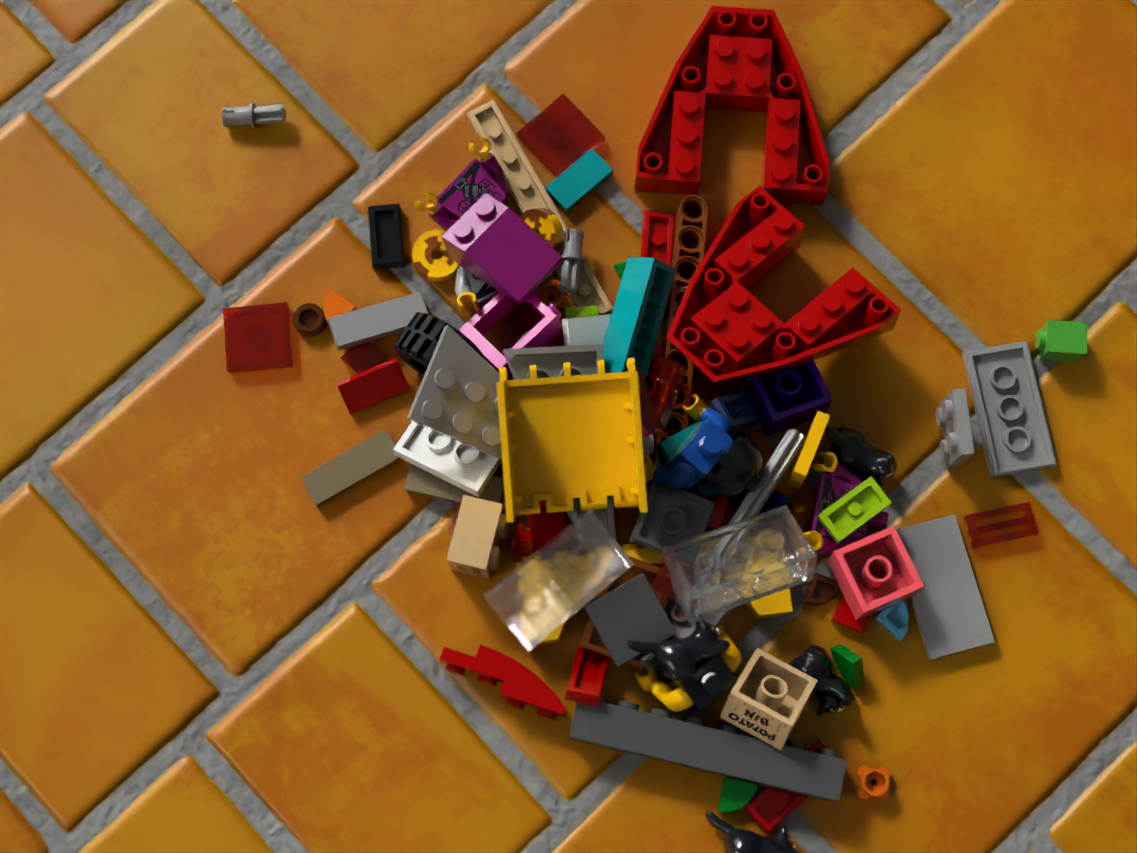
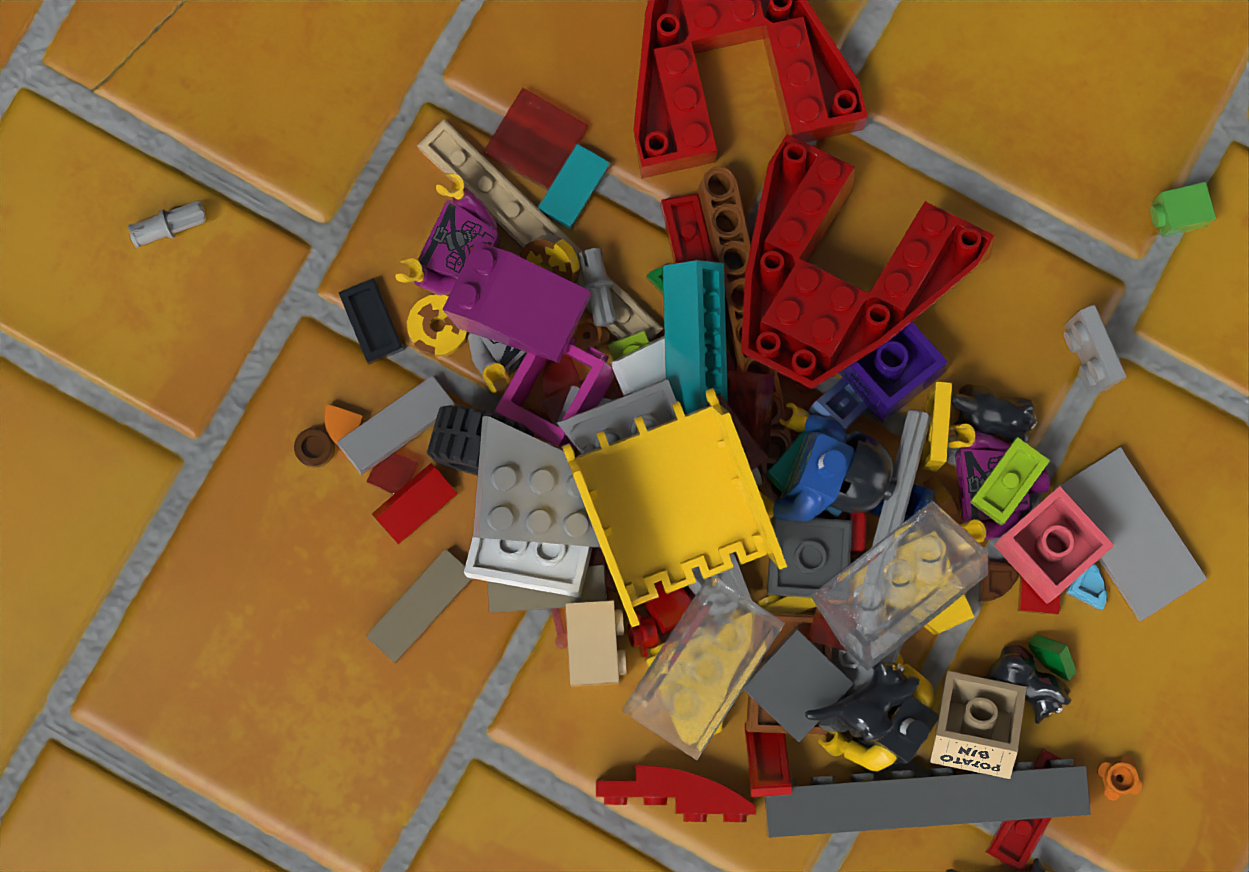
camera: 20 degrees left, 5 degrees up
clear red tile [223,302,293,373] -> none
green tile [717,777,758,812] -> none
light grey tile [962,341,1057,479] -> none
clear red tile [964,502,1038,549] -> none

